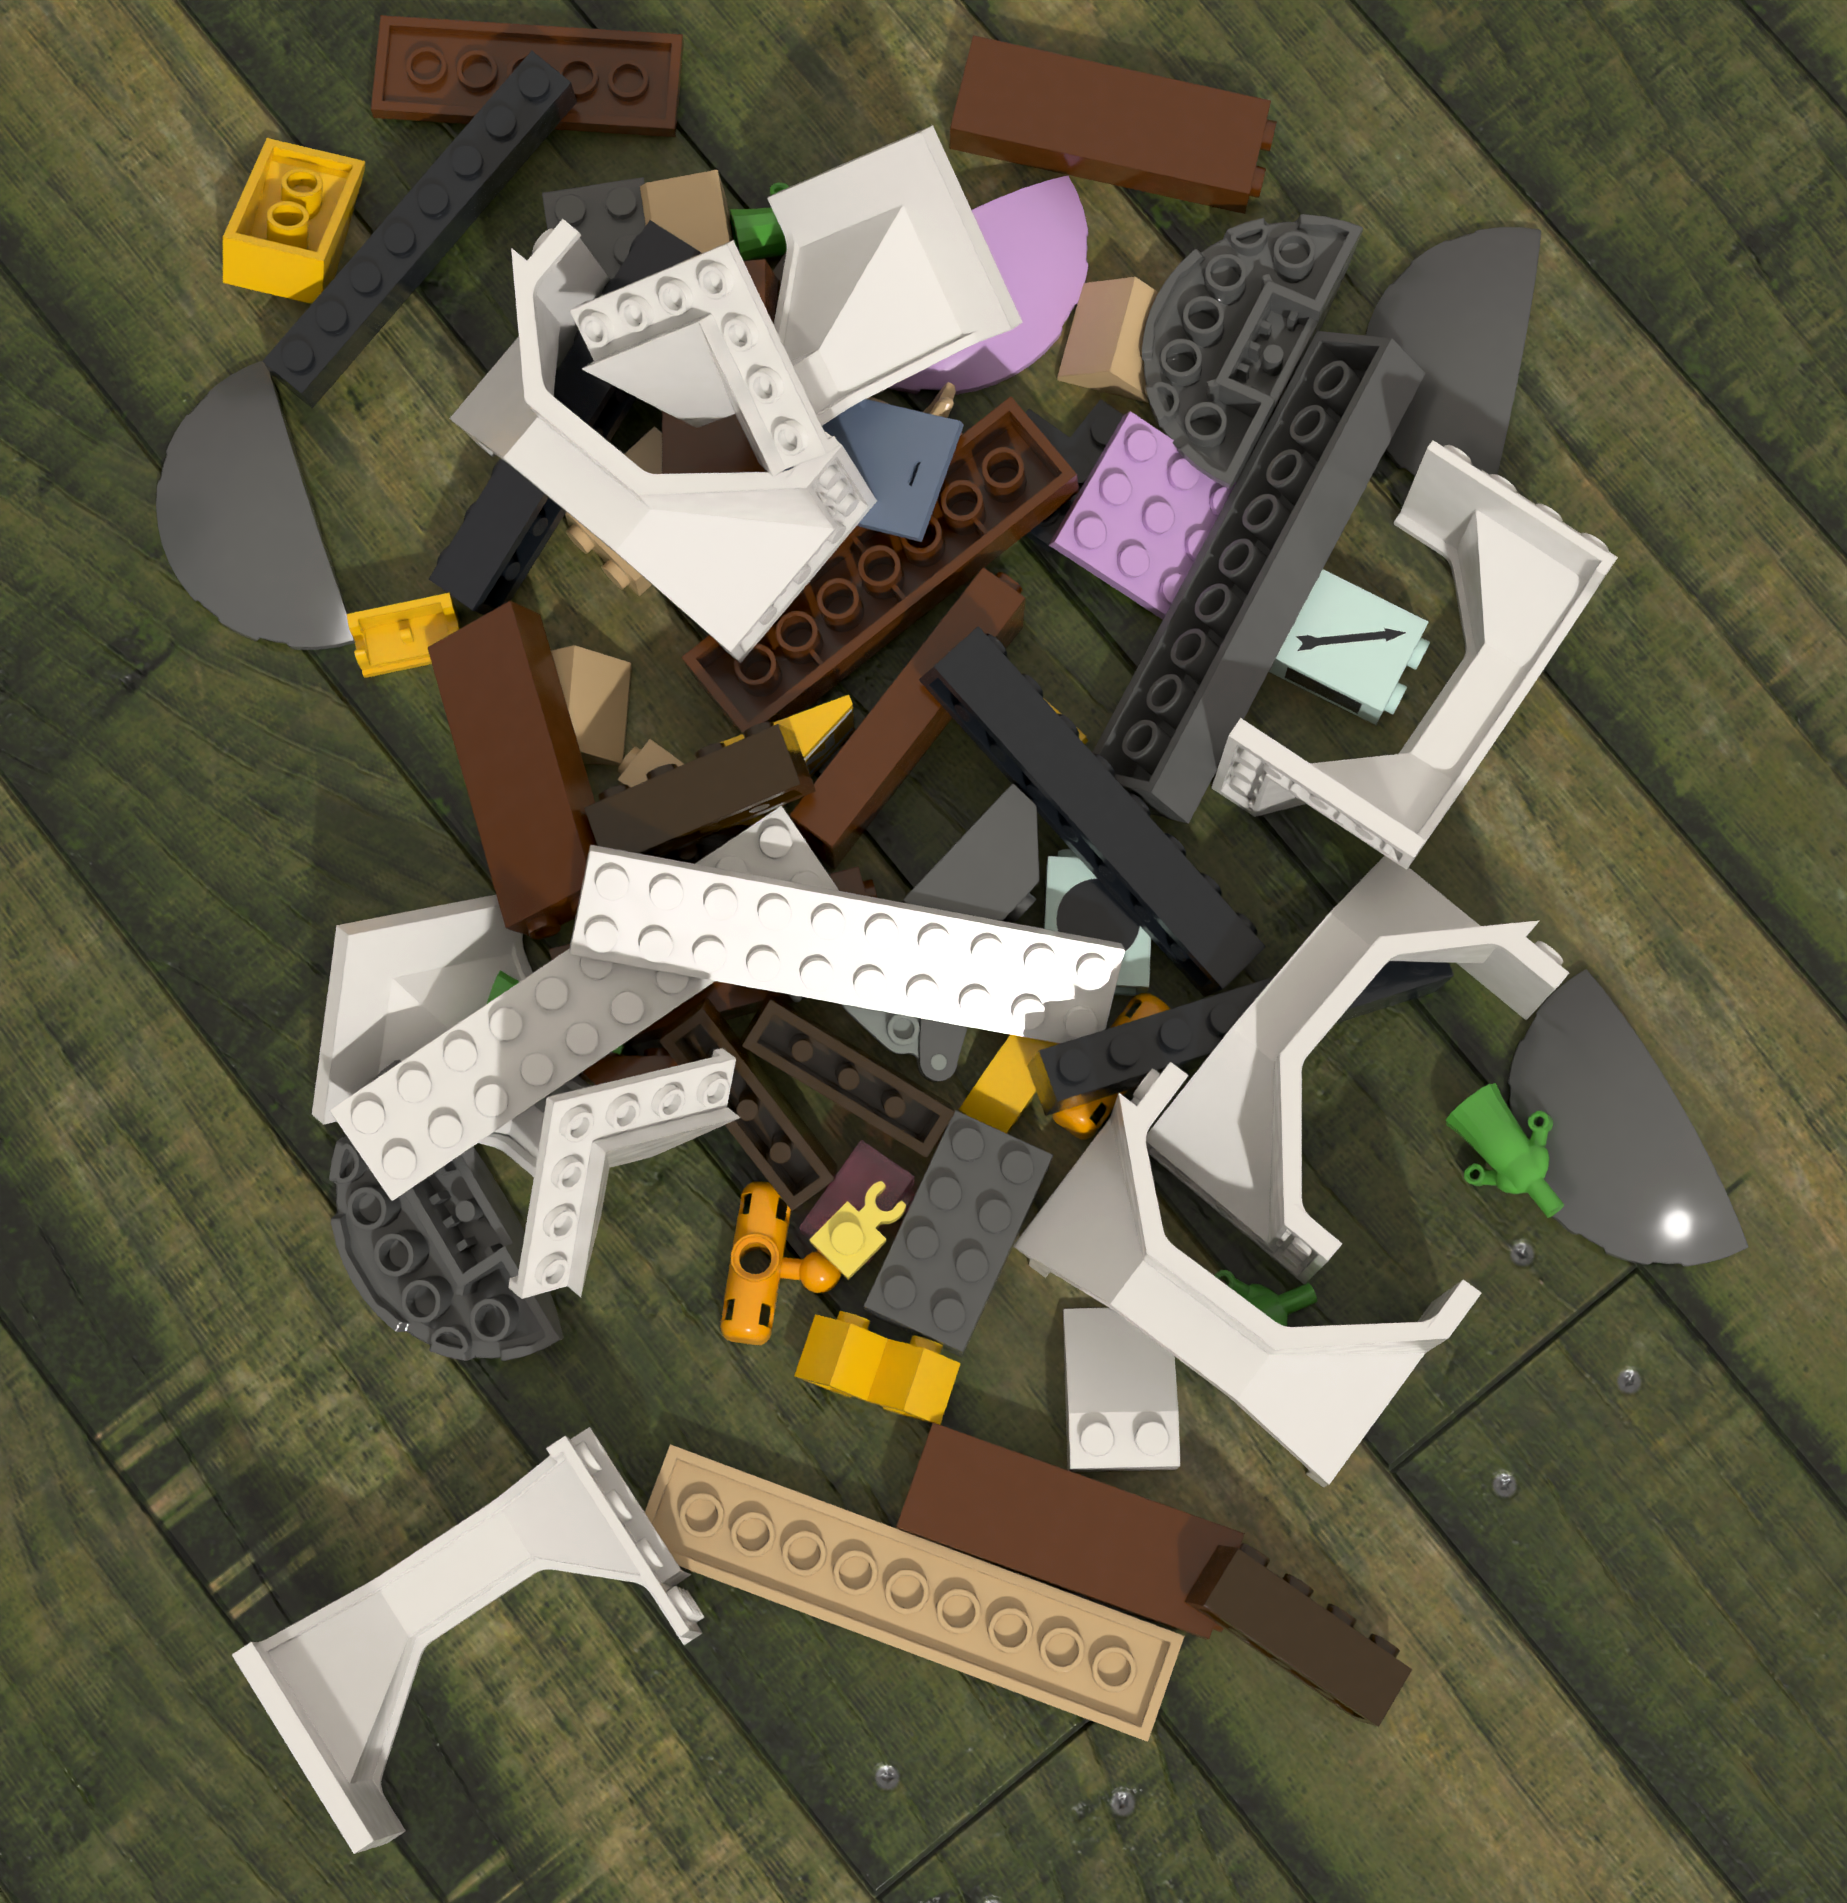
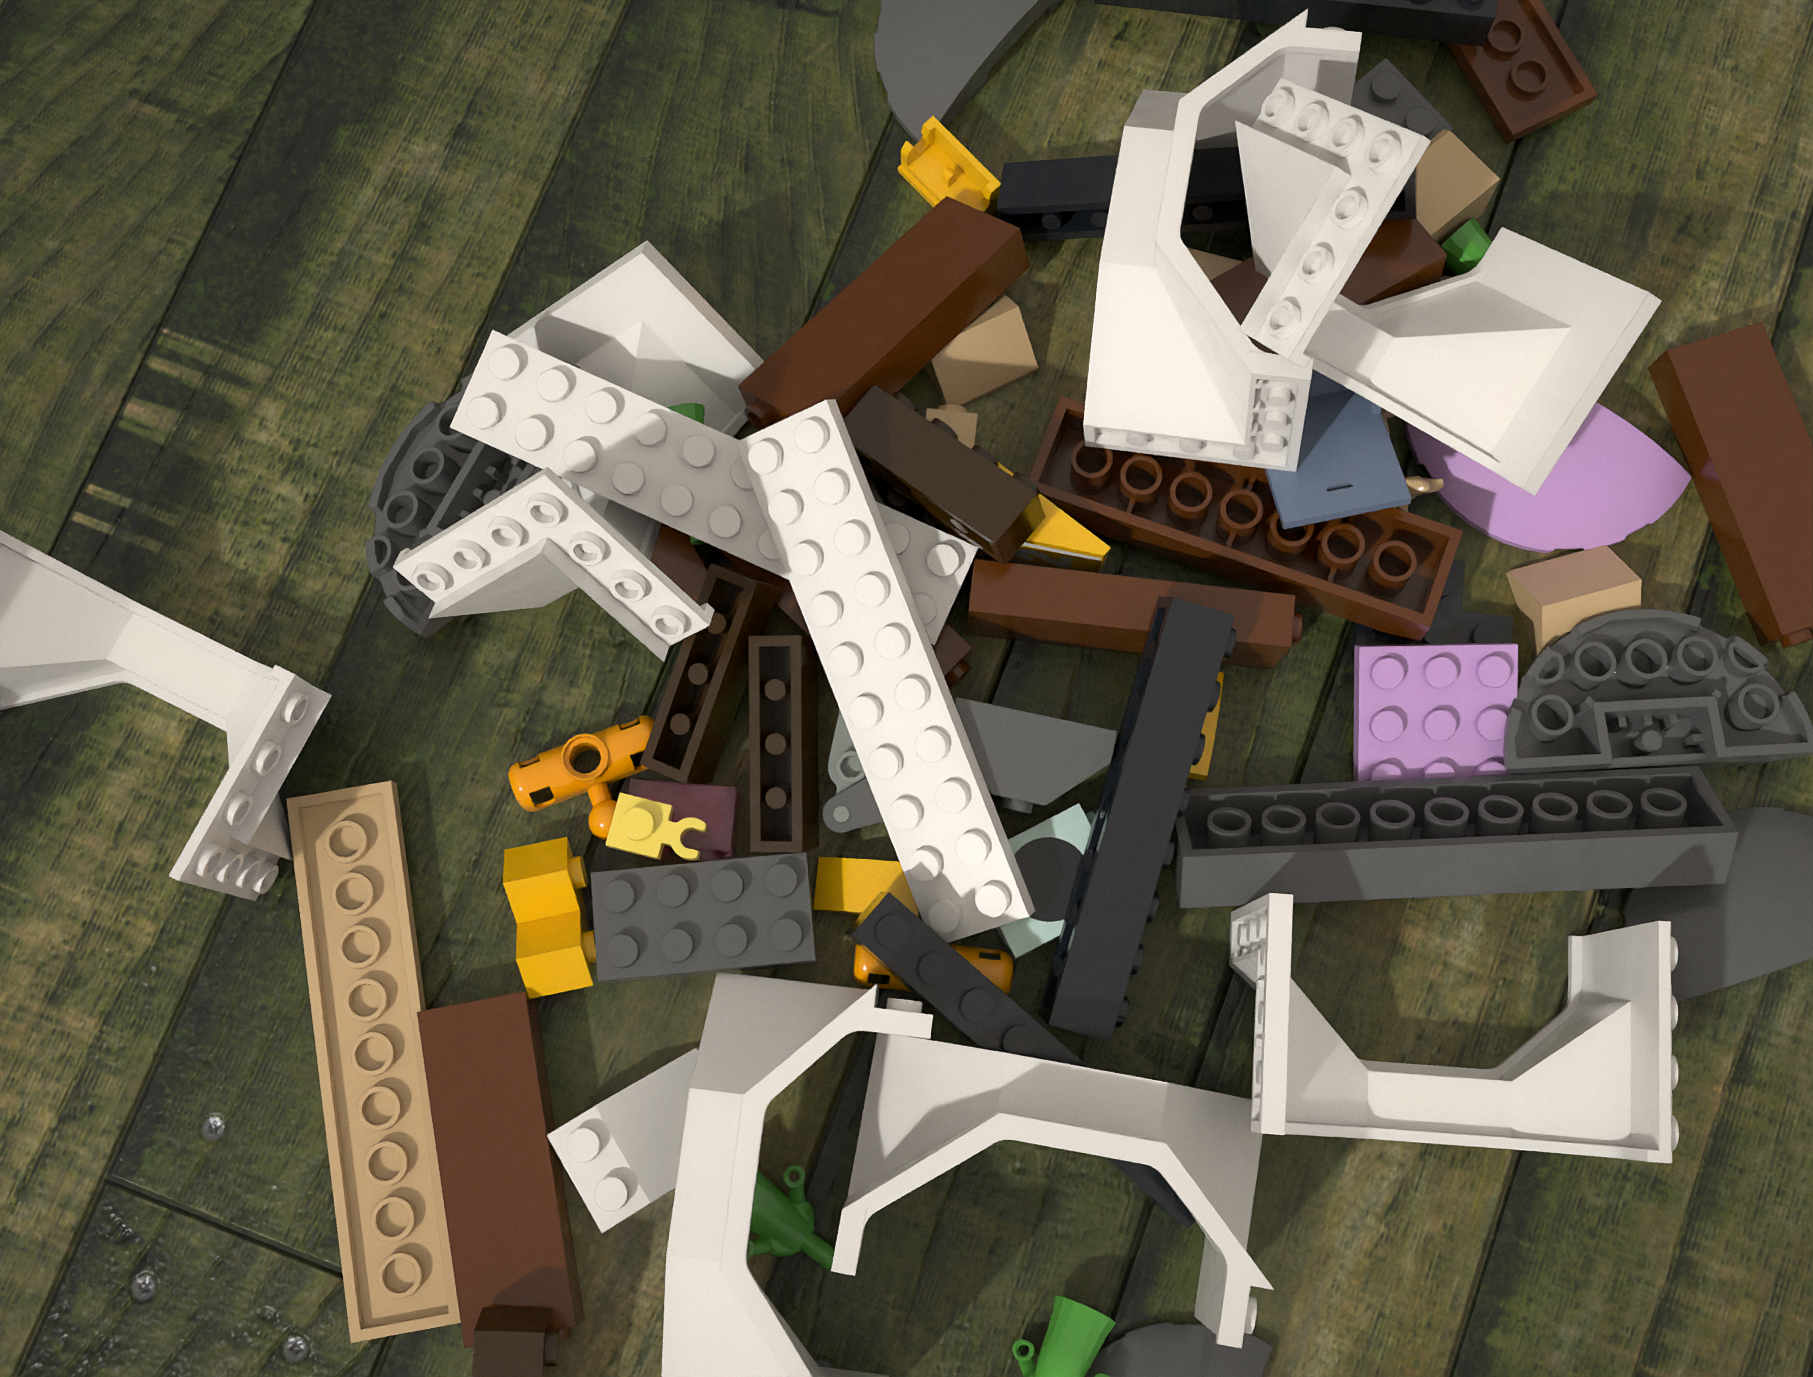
camera: 60 degrees right, 0 degrees up
light aqua brick [1269,569,1430,725] -> none

